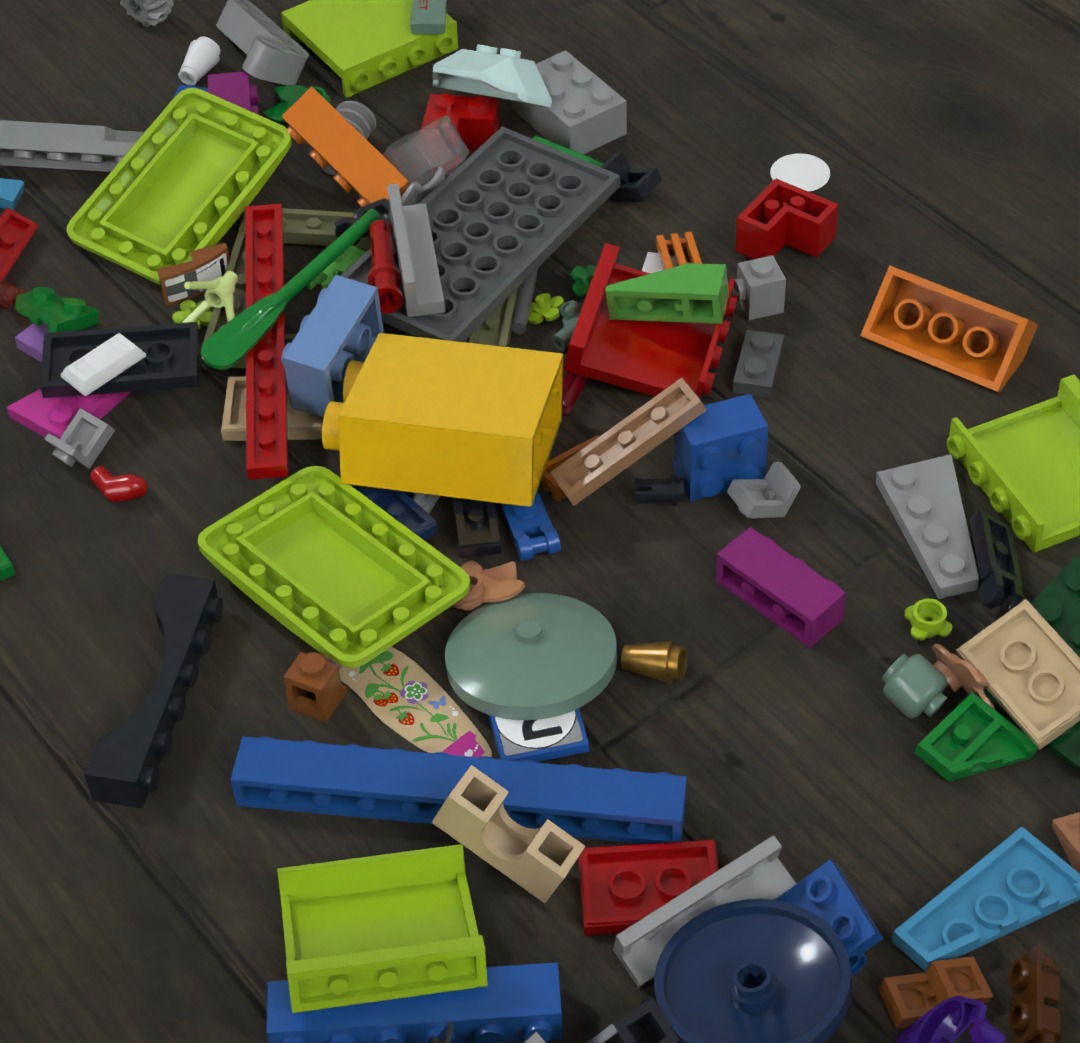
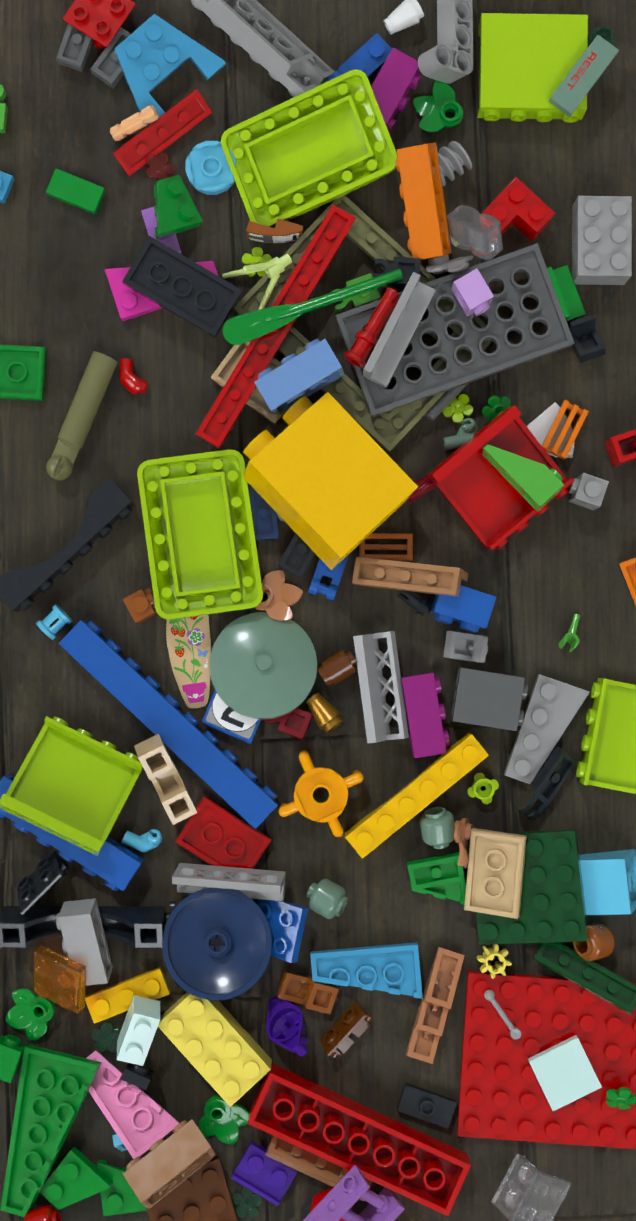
camera: 30 degrees right, 40 degrees up
light grey bracket [44,408,115,469] -> none
white tile [60,333,146,397] -> none
light aqua wedge [433,44,552,107] -> none
dark grey plate [733,330,784,398] -> none
none -> medium azure bush [36,604,72,640]
none -> olive piece [46,351,118,481]
none -> medium azure arm [122,829,162,852]
none -> medium azure tile [185,141,236,195]
none -> dark red plate [263,708,313,740]
none -> light orange plate [279,750,363,837]
none -> sand green head [306,878,348,919]
none -> reddish brown brick [317,649,357,686]
none -> yellow arch [344,733,489,859]
none -> light grey fence [353,631,409,743]
none -> dark grey brick [450,667,528,731]
none -> lavender brick [451,269,494,317]
none -> bright green hand [559,614,580,652]

